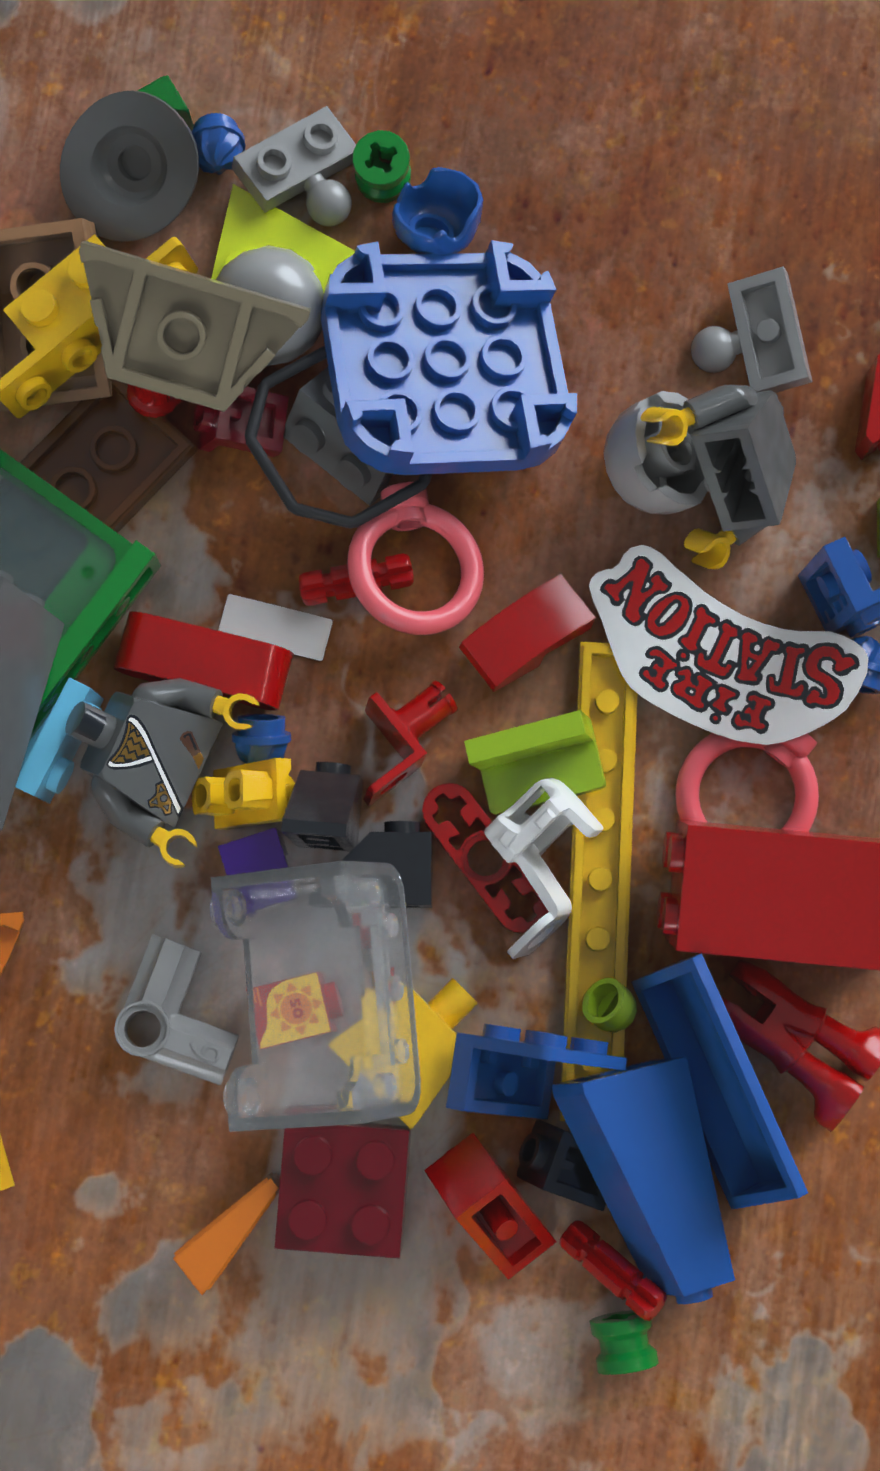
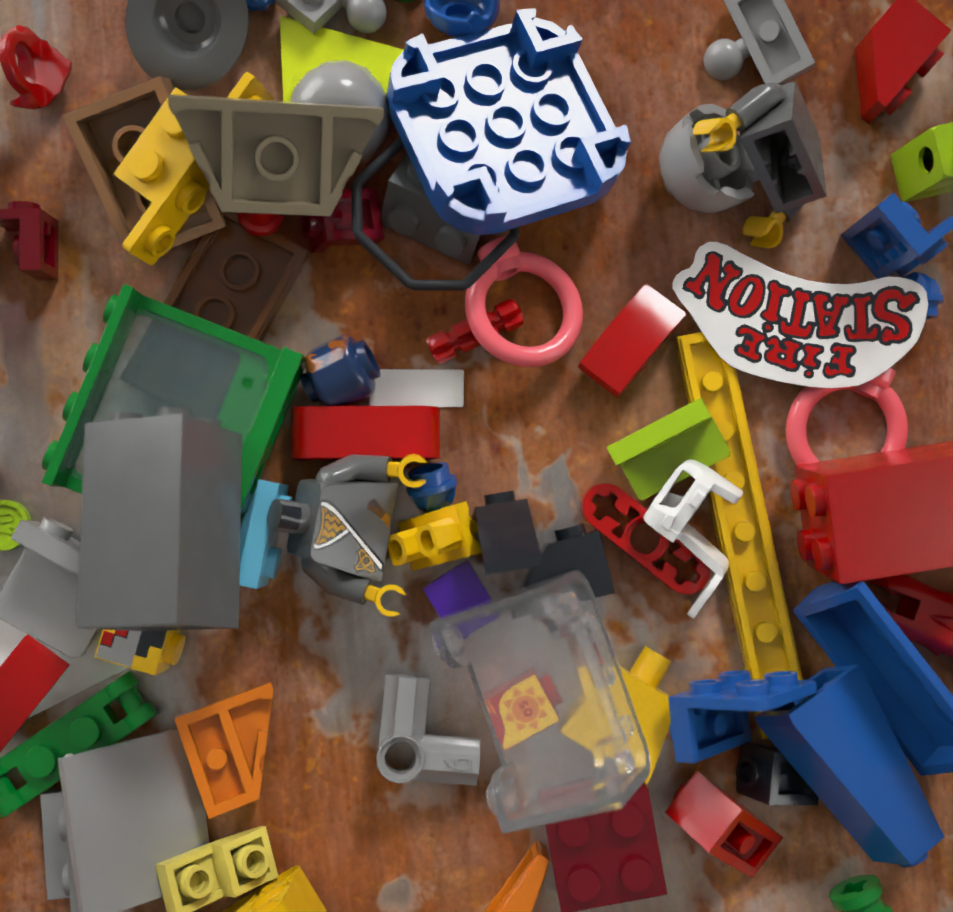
camera: 20 degrees left, 5 degrees up
red bracket [363,680,458,806] -> none
red axle [559,1220,667,1321] -> none
lime hinge [582,978,637,1033] -> none
none -> dark blue head [300,335,381,406]

